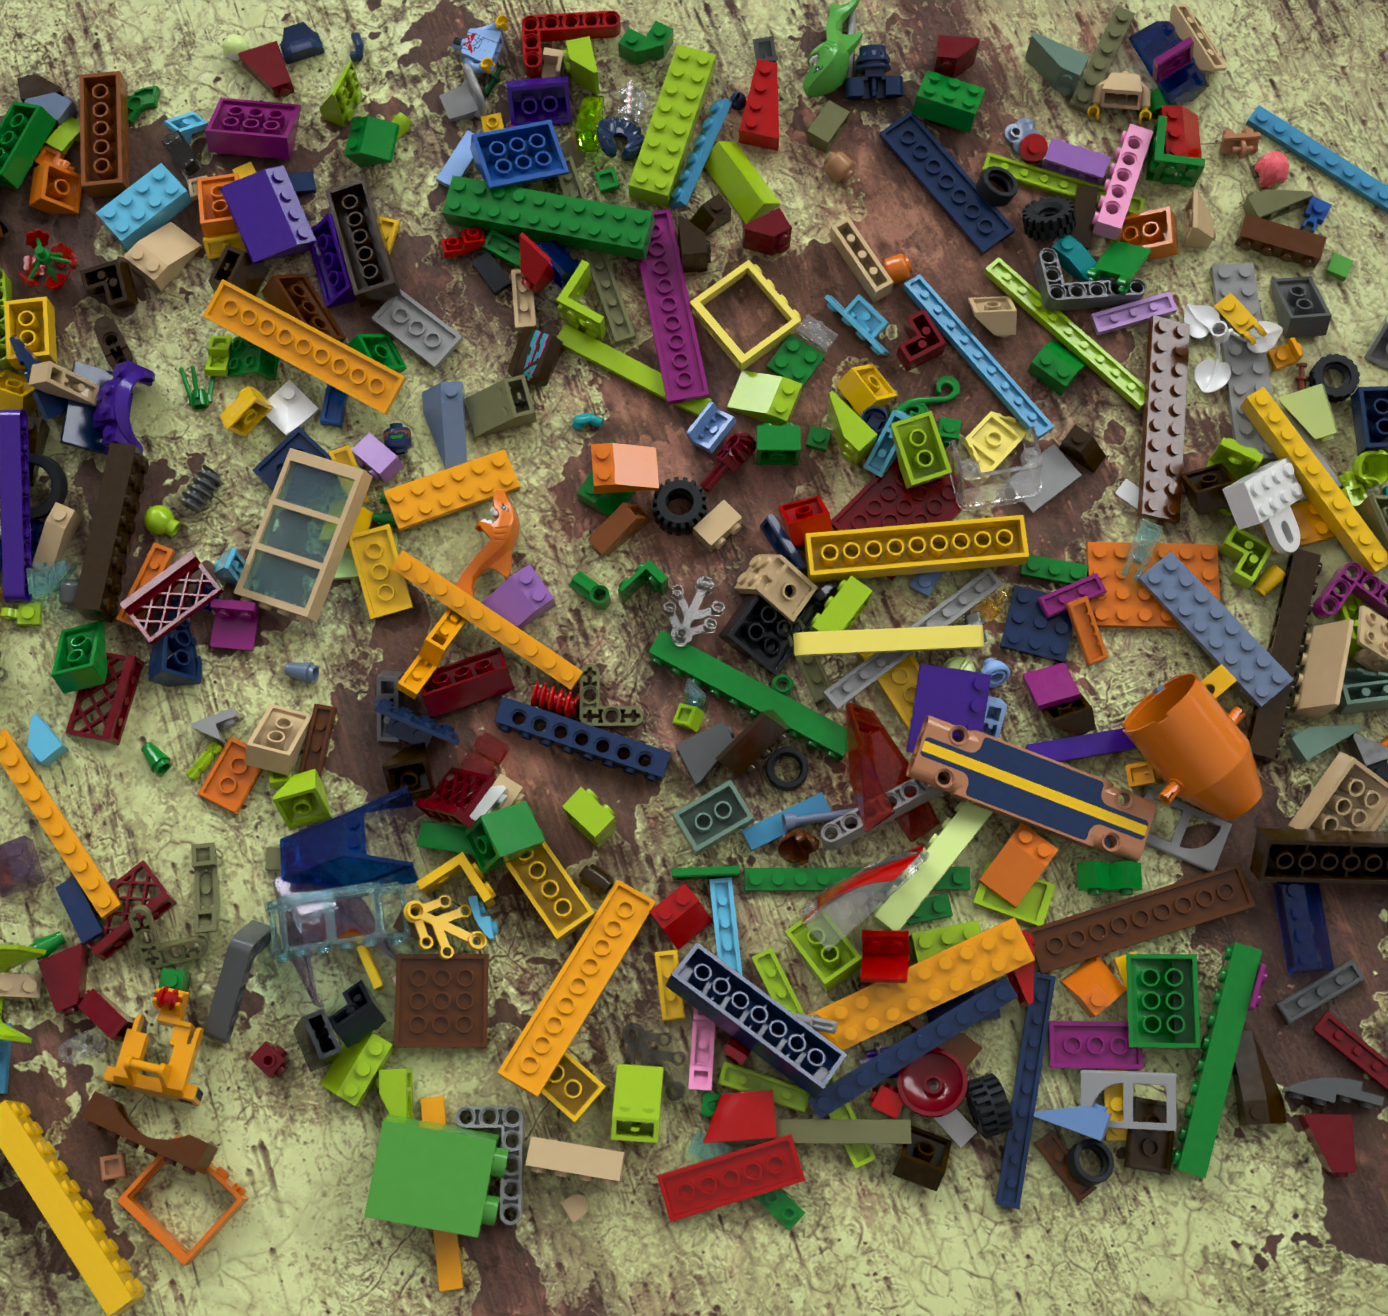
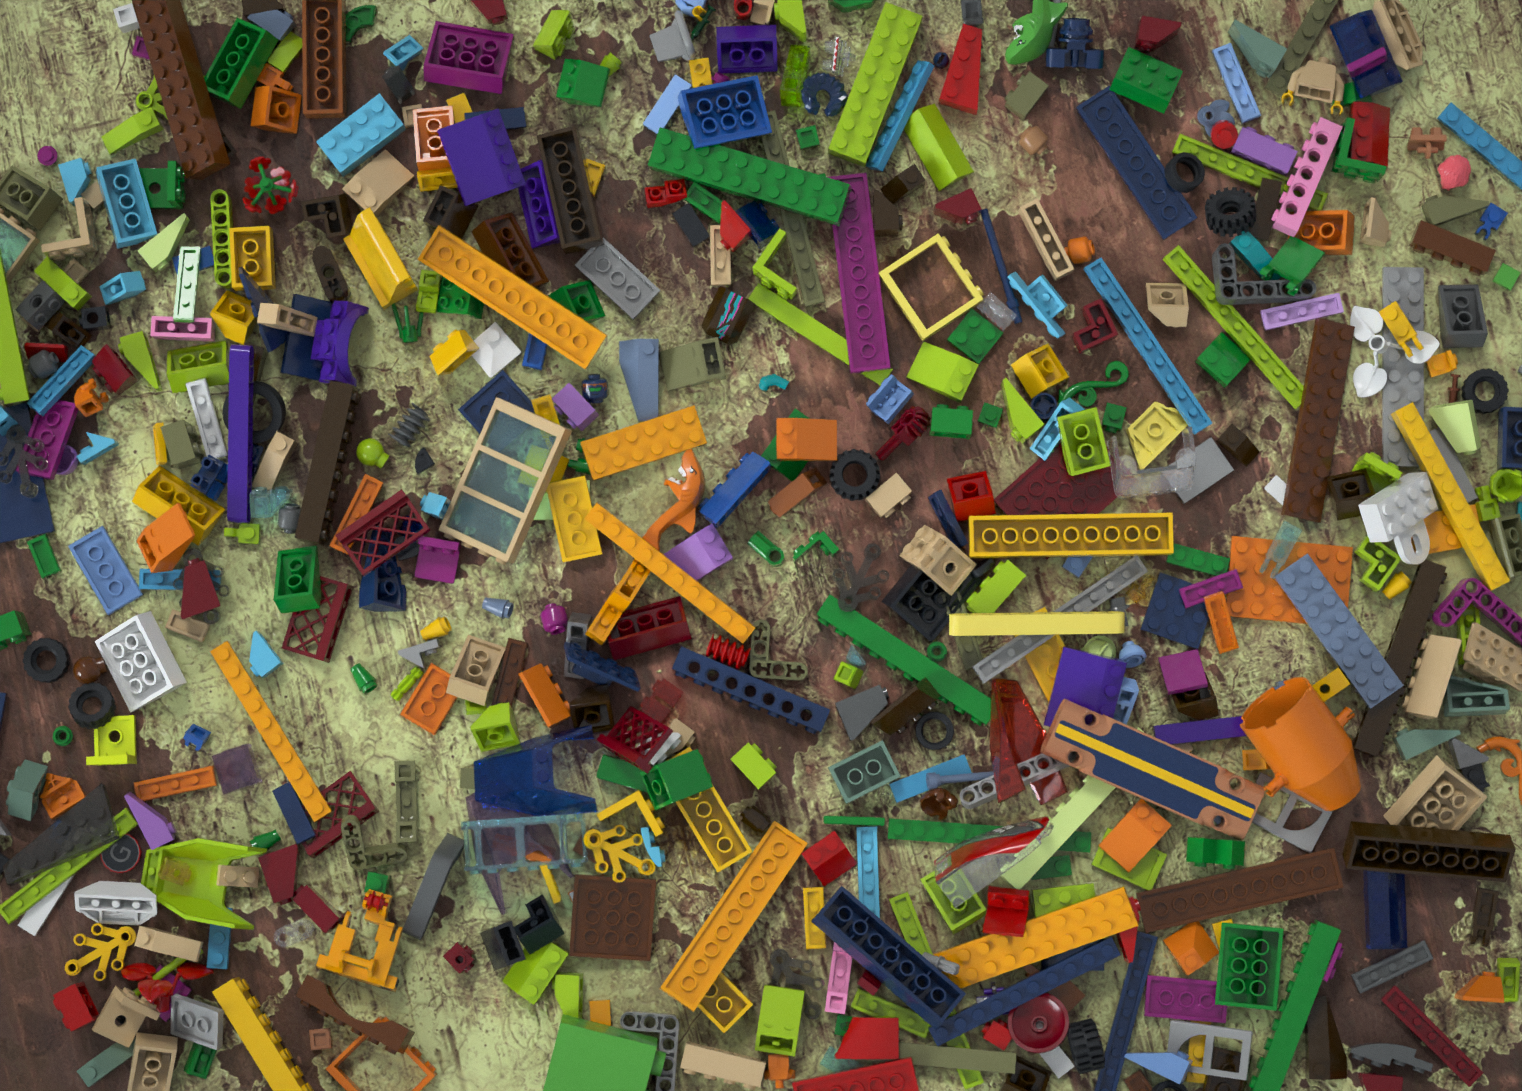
camera: 10 degrees right, 10 degrees up
none -> yellow panel [343,207,418,309]
none -> black tile [395,536,420,561]
none -> black tile [415,447,435,475]
none -> yellow cone [420,616,452,641]
none -> orange slope [519,663,571,728]
none -> magenta head [540,603,568,635]
none -> blue slope [699,452,771,529]
none -> orange piece [764,1054,795,1089]
none -> dark blue bar [981,209,1023,324]
none -> light blue tile [1212,43,1261,124]

